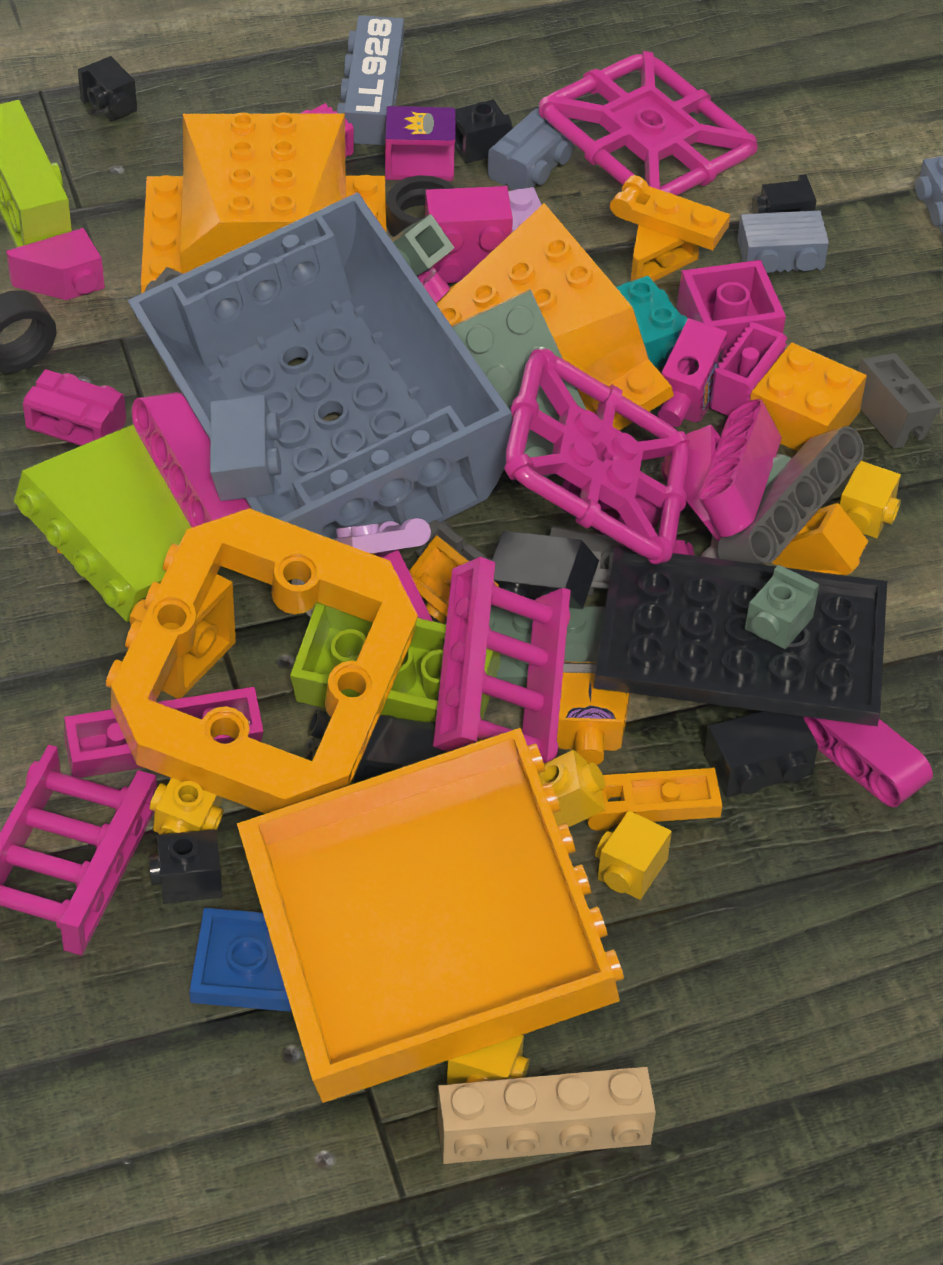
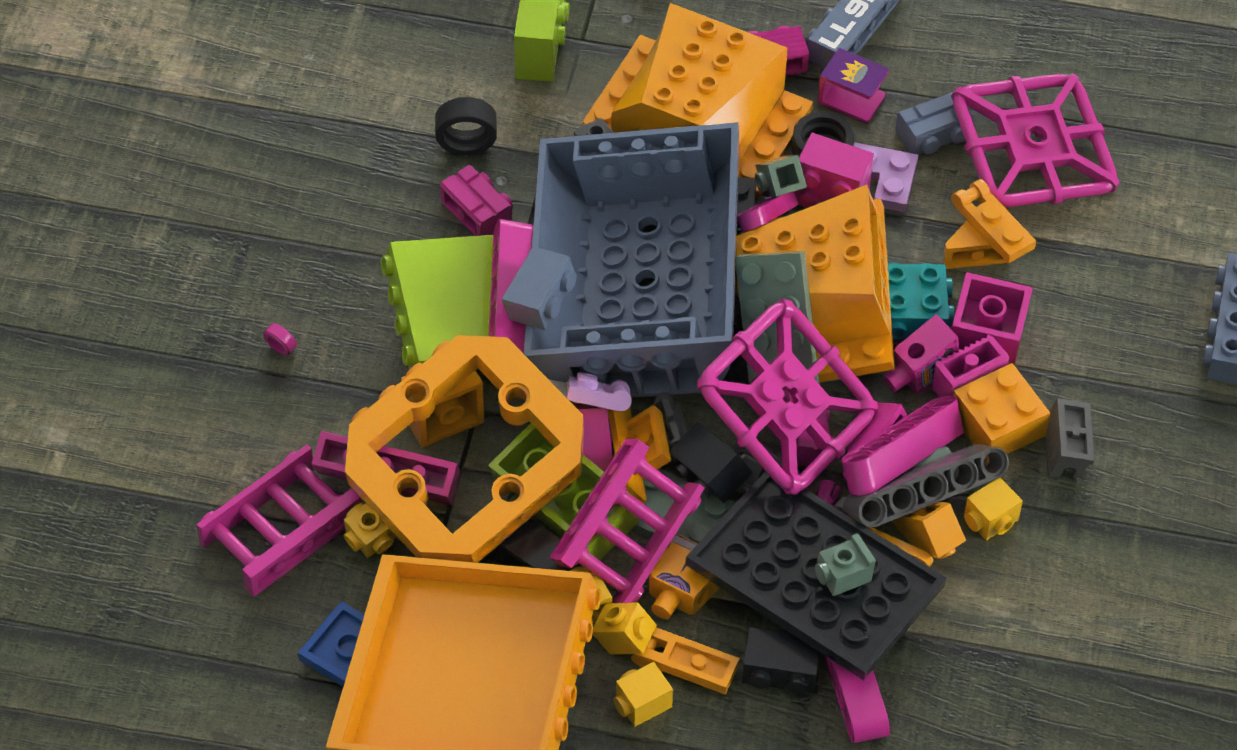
camera: 30 degrees right, 5 degrees up
dark pink slope [6,228,105,300] -> none
black brick [149,829,222,904] -> none
black brick [454,99,513,164] -> none
sand blue brick [737,211,829,273] -> none
black brick [752,174,817,214] -> none

